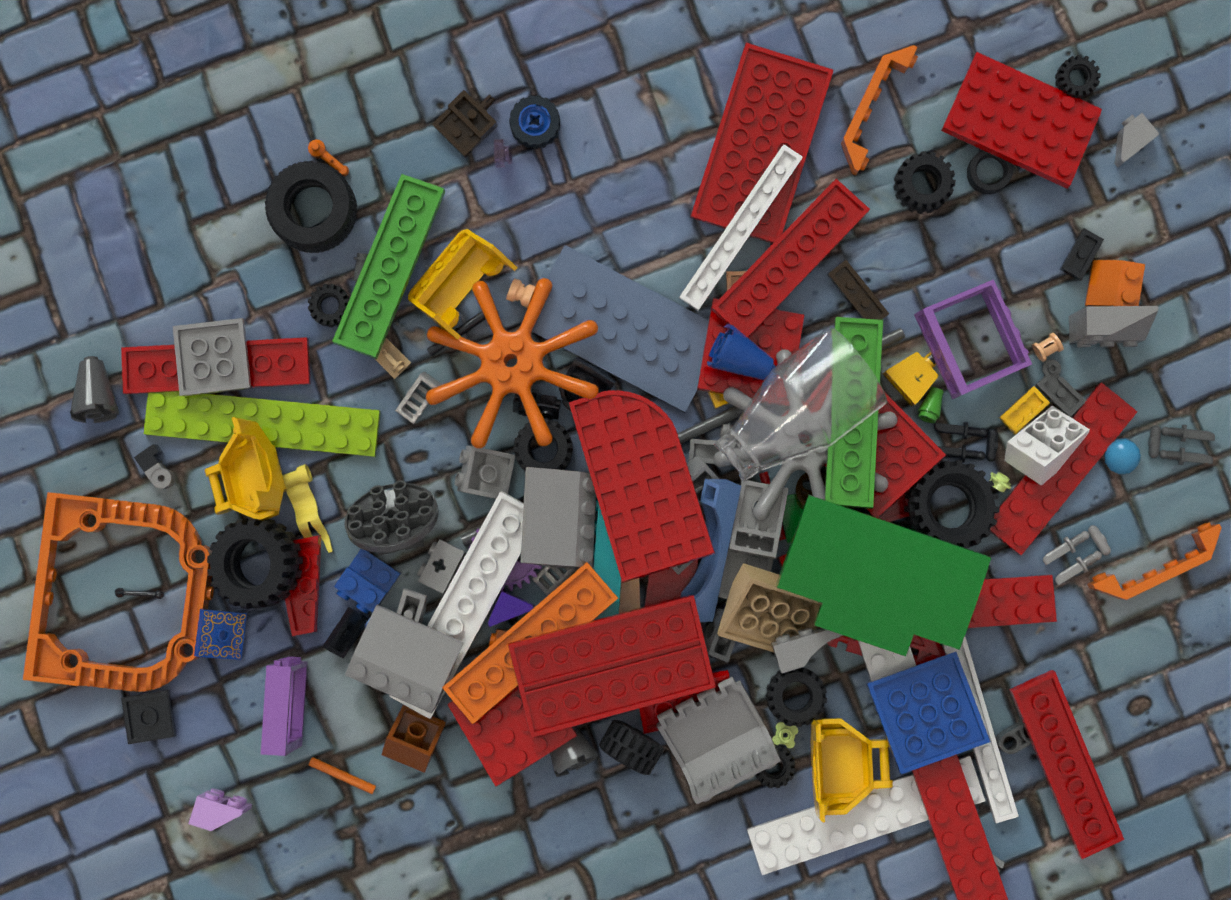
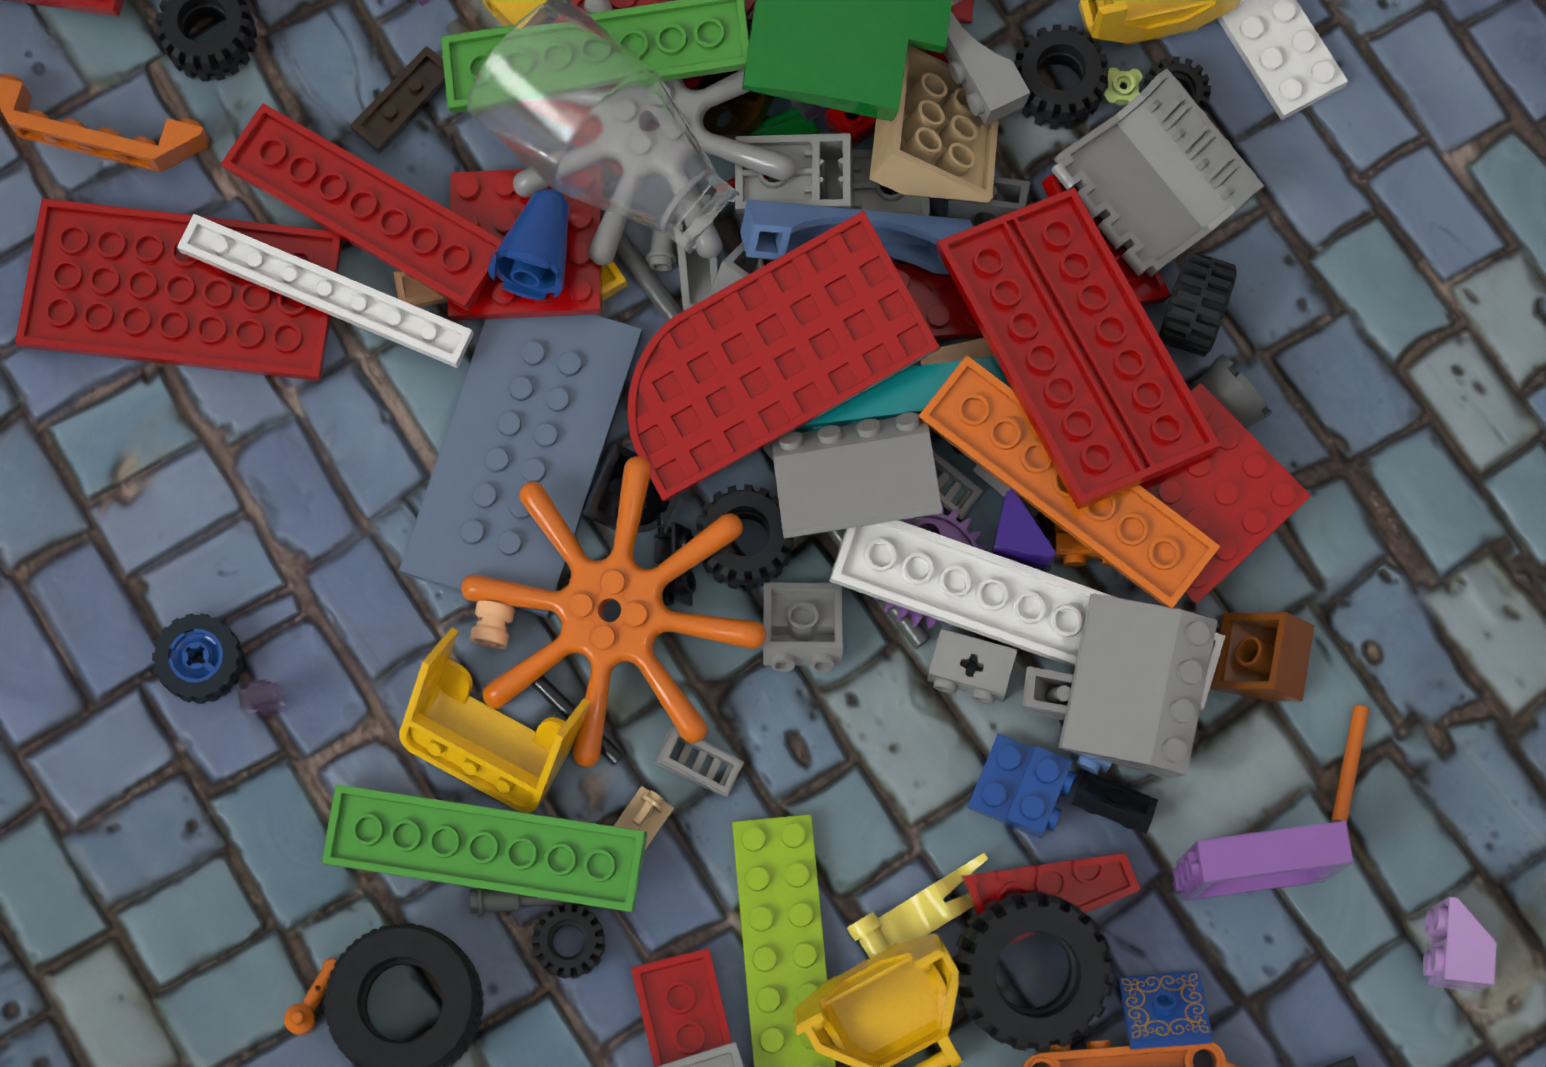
camera: 100 degrees left, 10 degrees down
dark grey bracket [344,481,439,556] -> none
dark brown plate [432,90,498,158] -> none

